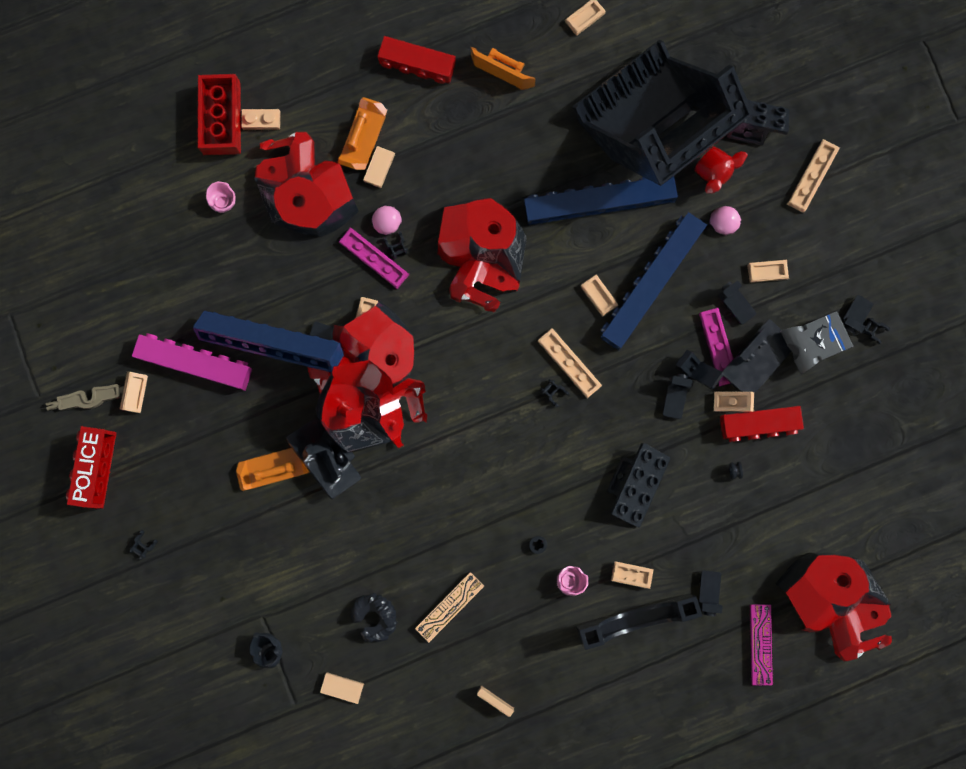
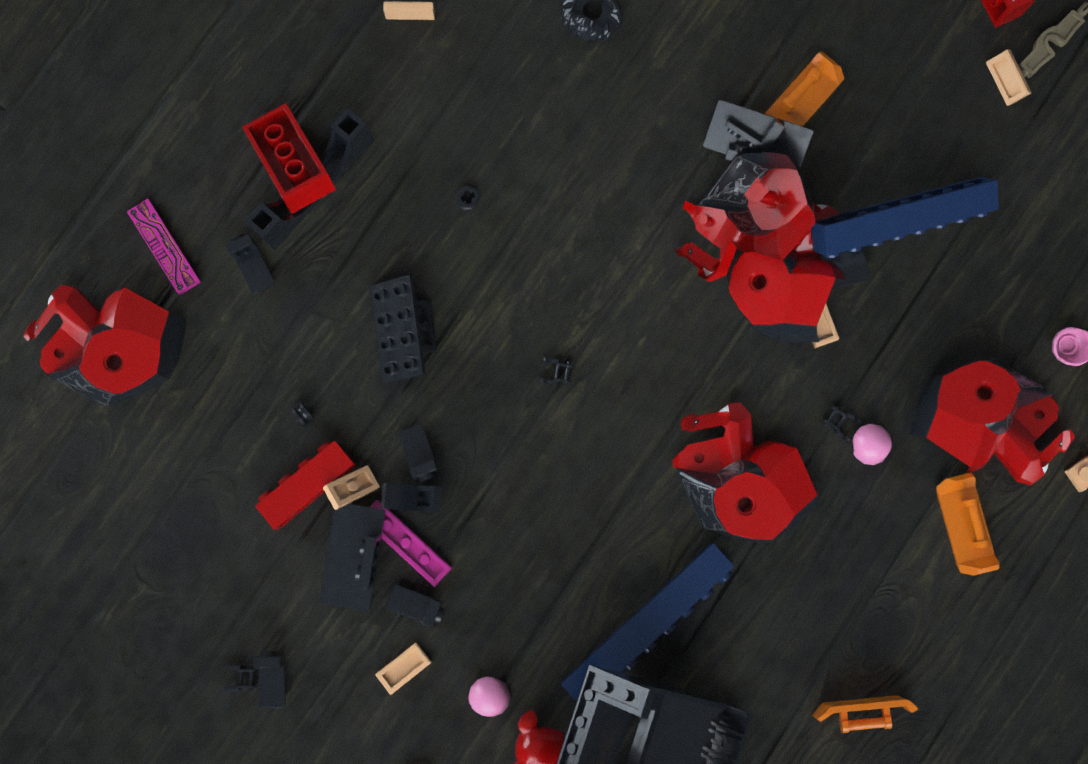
camera: 145 degrees right, 0 degrees up
dark pink brick [132,333,252,391] -> none
dark pink tile [339,228,409,289] -> none
light nougat tile [363,146,395,188] -> none
red brick [378,36,456,84] -> none
light nougat tile [415,572,484,642] -> none
light nougat tile [538,329,602,398] -> none
bright pink hair [557,566,588,596] -> none
light nougat tile [581,274,618,317] -> none
dark blue brick [601,212,707,350] -> none
light nougat plate [611,561,654,589] -> none
dark grey piece [780,311,853,374] -> none
none -> red brick [242,103,336,214]

